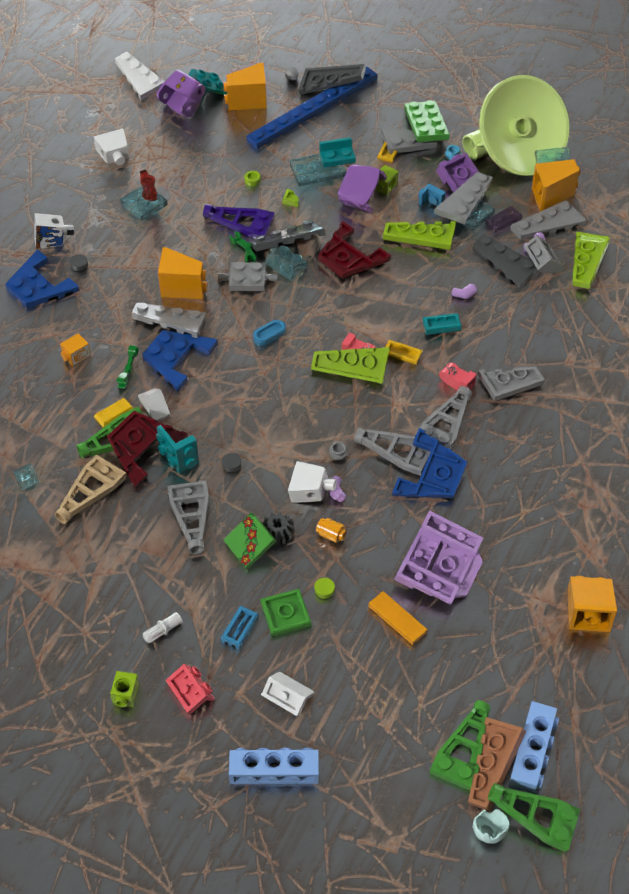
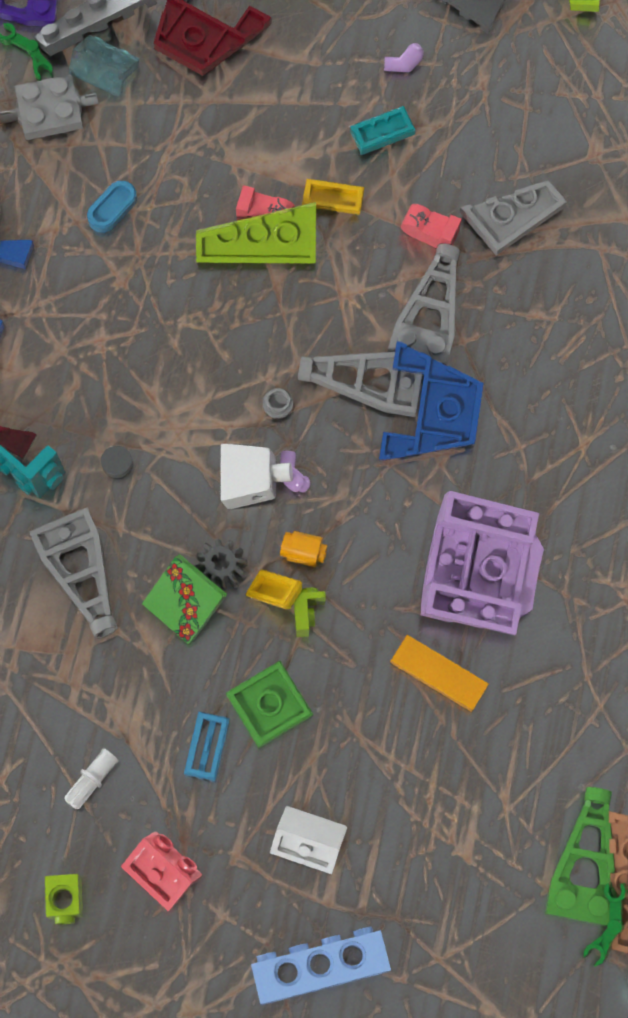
camera: 15 degrees left, 20 degrees up
lime tile [314,578,335,599] -> none
none -> yellow tile [245,569,302,609]
none -> lime bracket [294,587,326,637]
none -> green piece [584,882,628,966]

